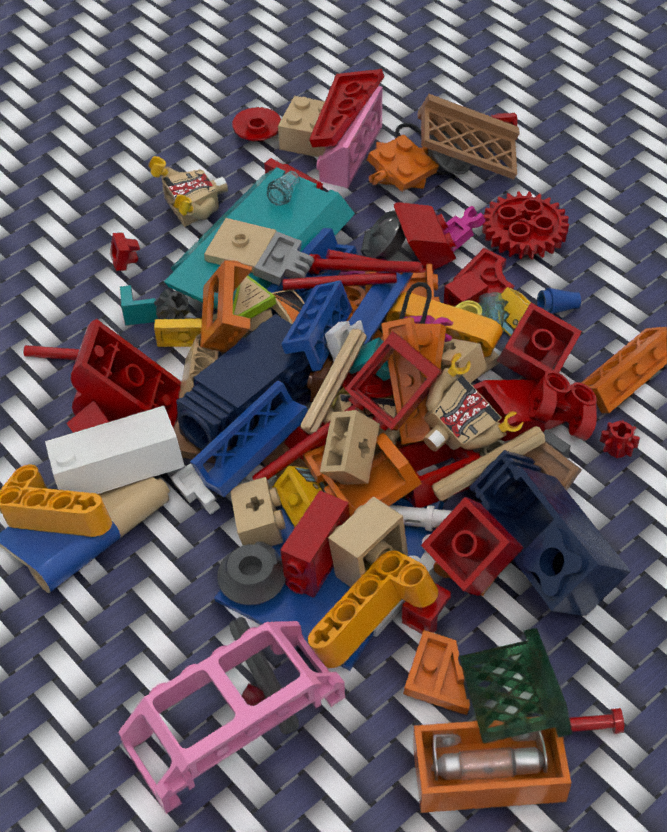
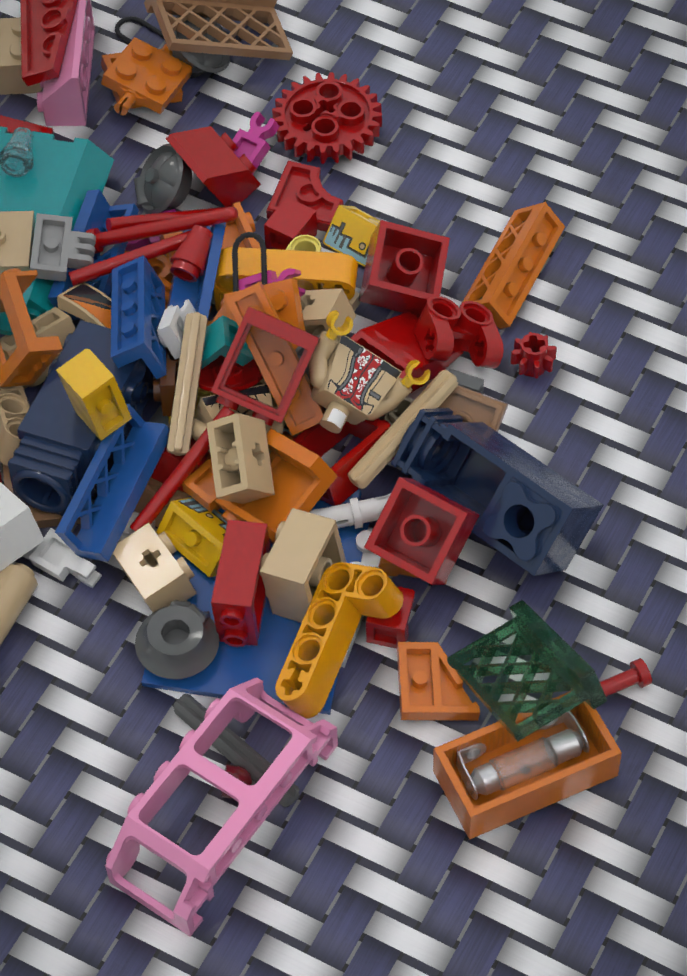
camera: 20 degrees left, 5 degrees up
tile [233,276,276,319] -> none
clear light blue cone [478,292,505,334] -> none
blue cone [537,287,581,314] -> none
none -> yellow panel [56,349,132,441]
none -> red cone [170,225,213,282]

